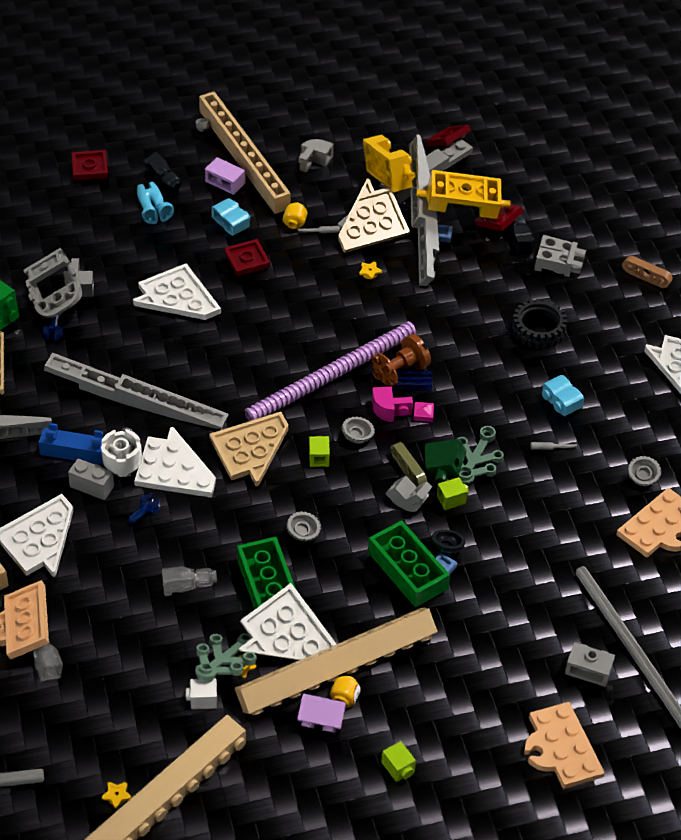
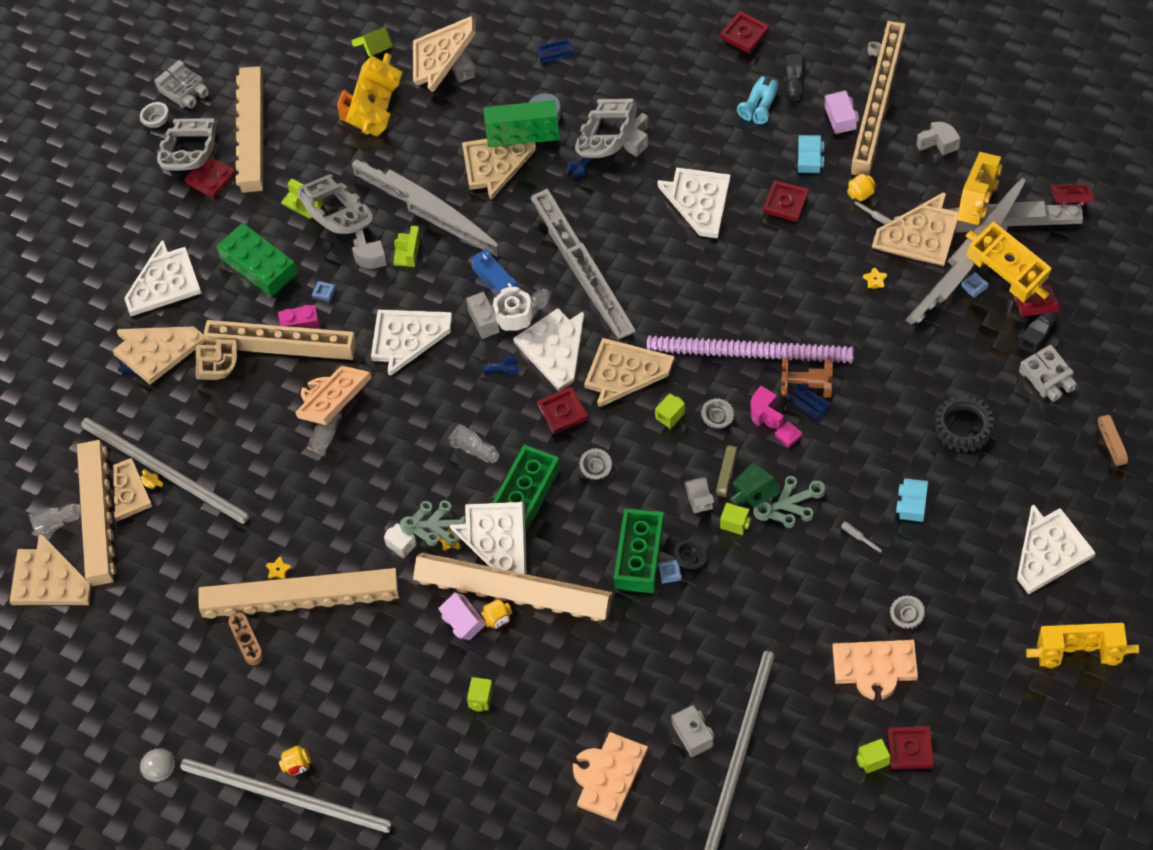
camera: 50 degrees right, 10 degrees up
none -> dark red plate [537,387,588,434]

